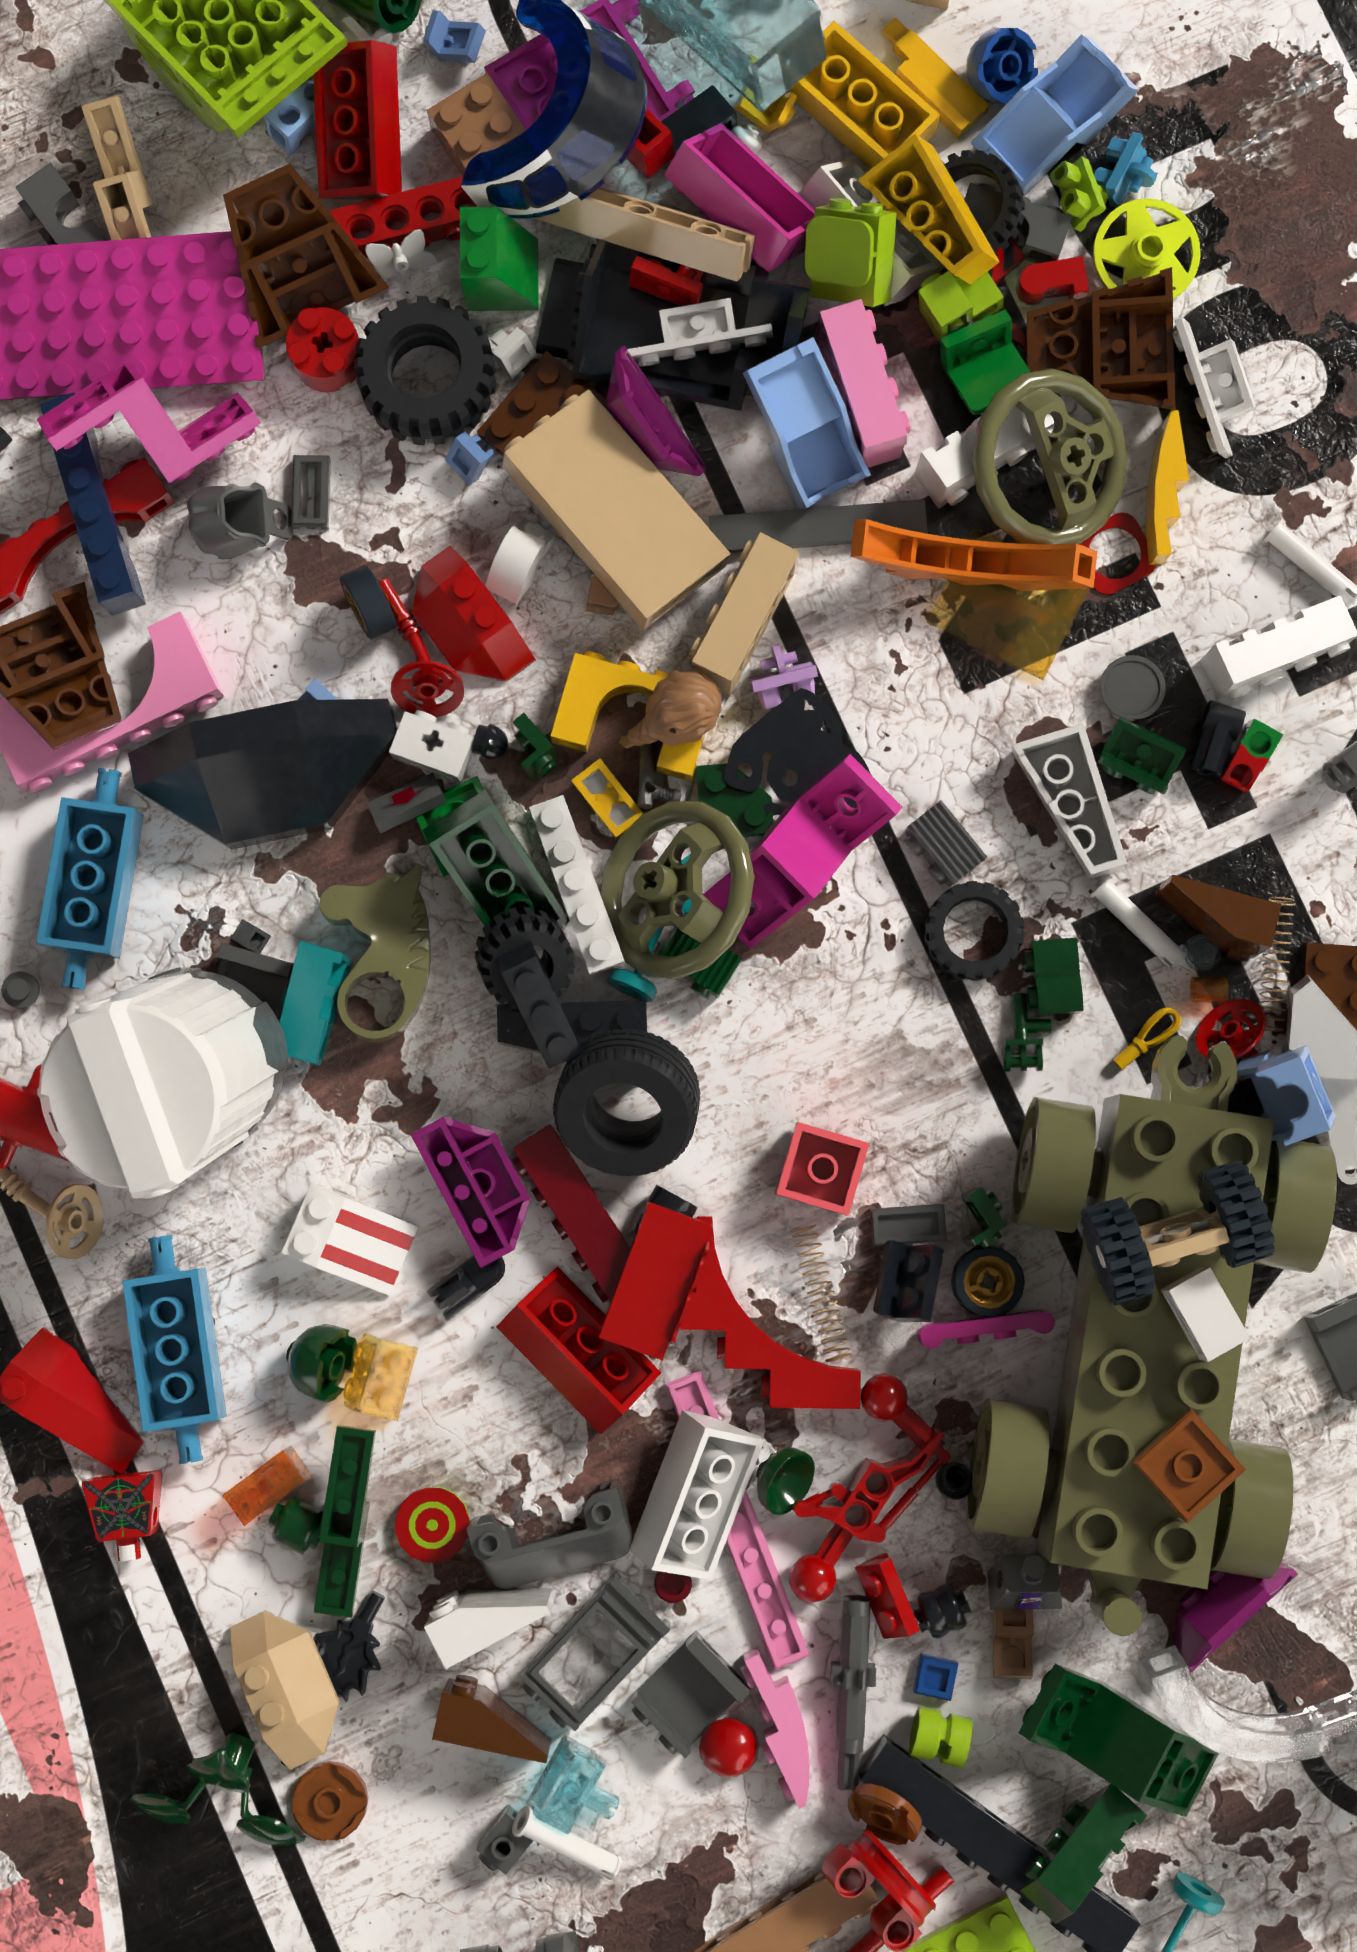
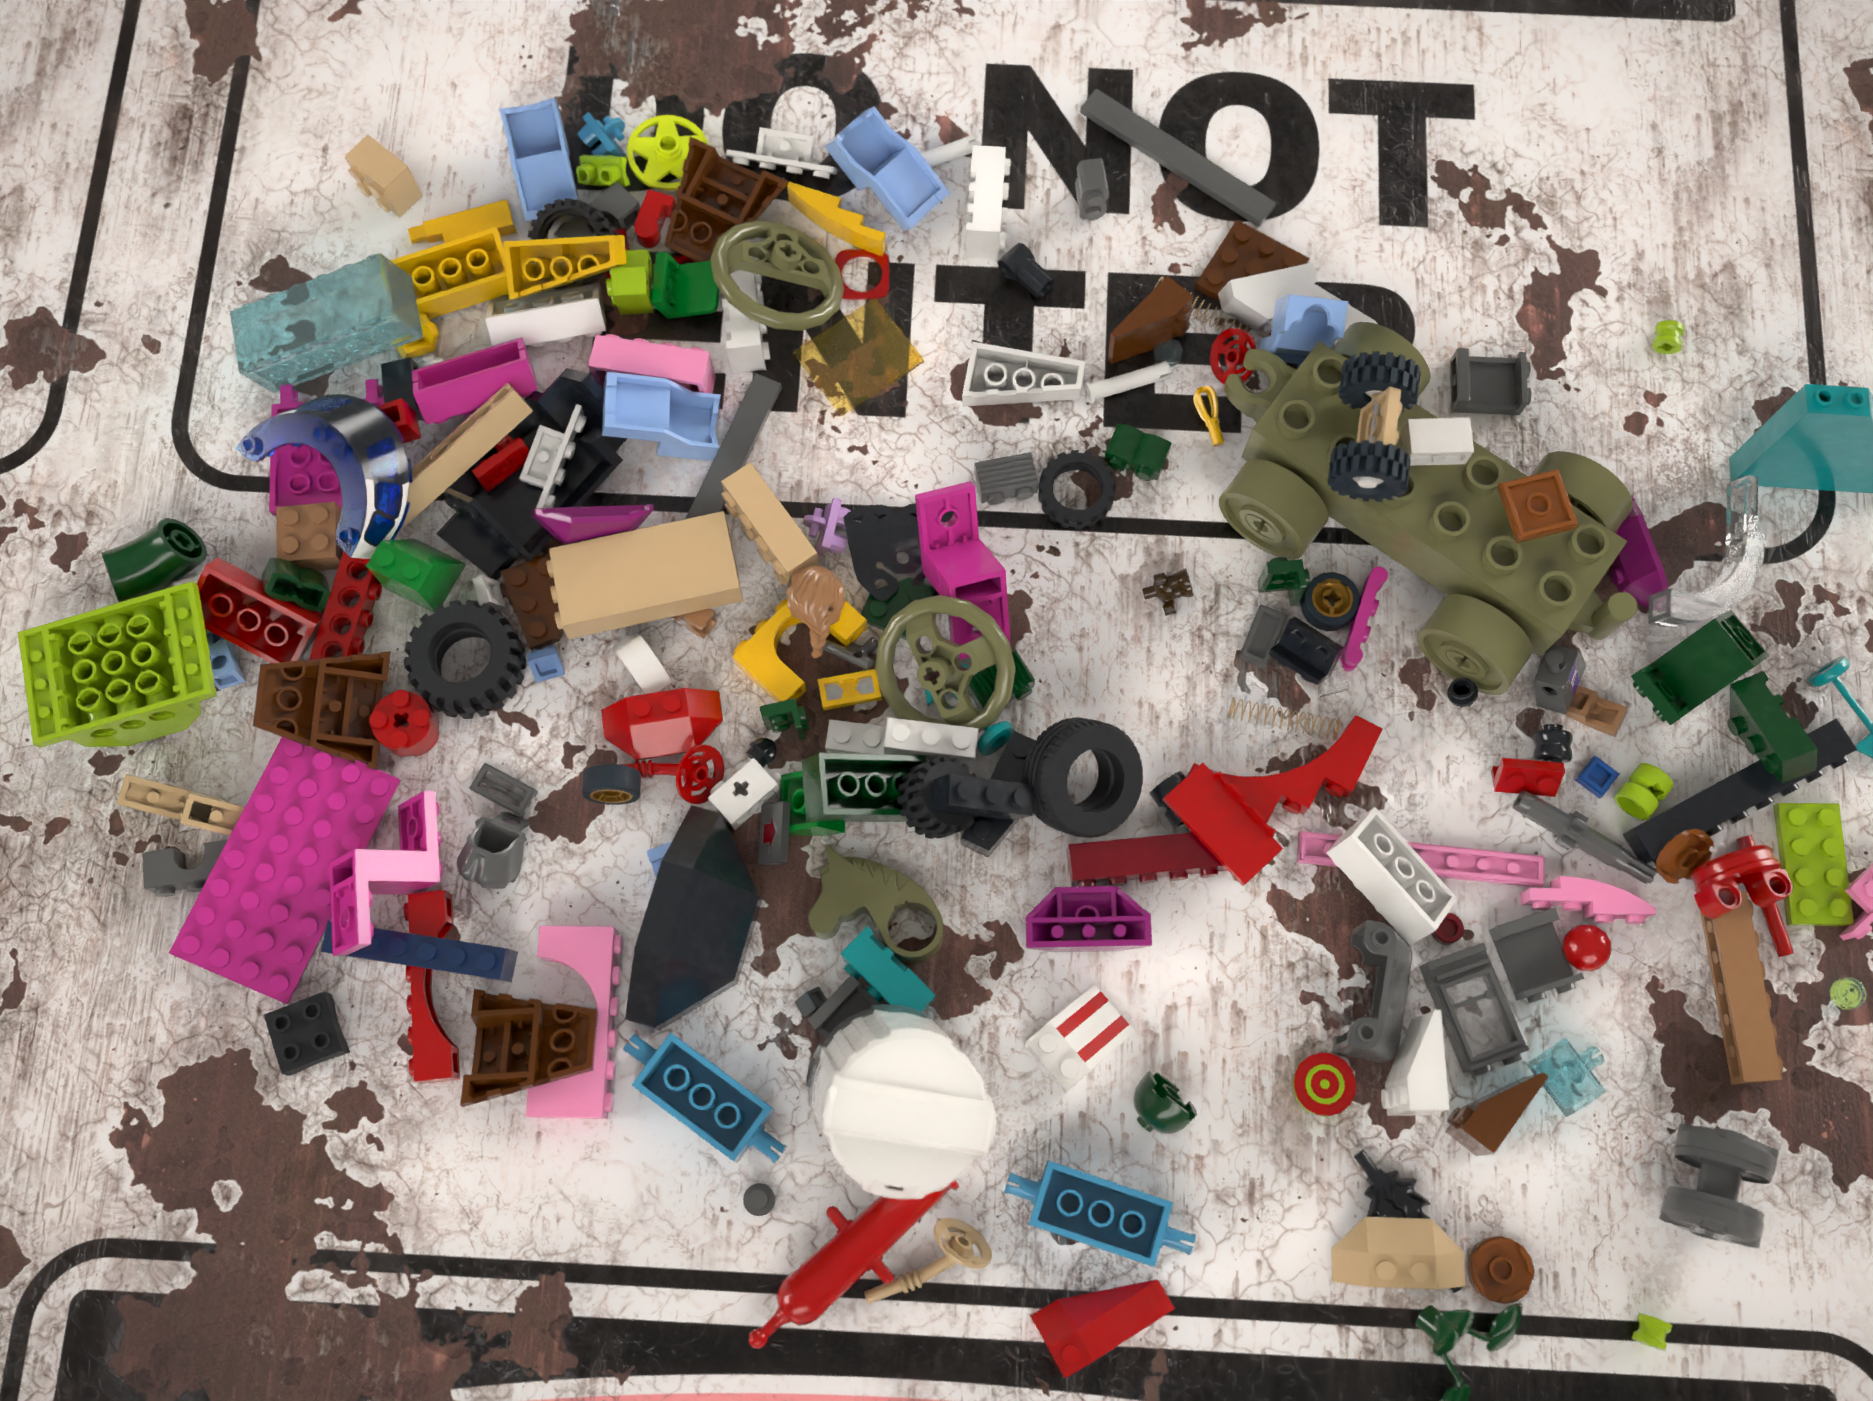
camera: 60 degrees left, 10 degrees down
torso [82,1470,162,1561] -> none
clear orange hinge [222,1445,313,1526] -> none
dark green head [268,1496,323,1553] -> none
dark green bracket [314,1425,376,1618] -> none
clear yellow bracket [343,1333,418,1421] -> none
white piece [365,229,437,280] -> none
medium blue bracket [423,10,486,63] -> none
black arm [426,1255,505,1321] -> none
dark grey brick [476,1804,533,1875] -> none
red slope [496,1266,661,1434] -> none
white pin [512,1806,622,1880] -> none
dark green piece [756,1447,815,1516] -> none
coral brick [775,1122,870,1216] -> none
red piece [789,1373,951,1603] -> none
lime brick [805,198,897,307] -> none
orange arch [850,519,1098,591] -> none
blue cylinder [966,28,1038,103] -> none
dark green arm [1001,993,1051,1072] -> none
dark green bracket [1098,717,1186,795] -> none
dark grey piece [1100,655,1166,720] -> none
clear orange hinge [1190,977,1228,1003] -> none
leg [1220,718,1284,794] -> none
none -> dark green brick [261,558,331,611]
none -> light blue piece [824,106,950,231]
none -> dark brown piece [1142,568,1194,616]

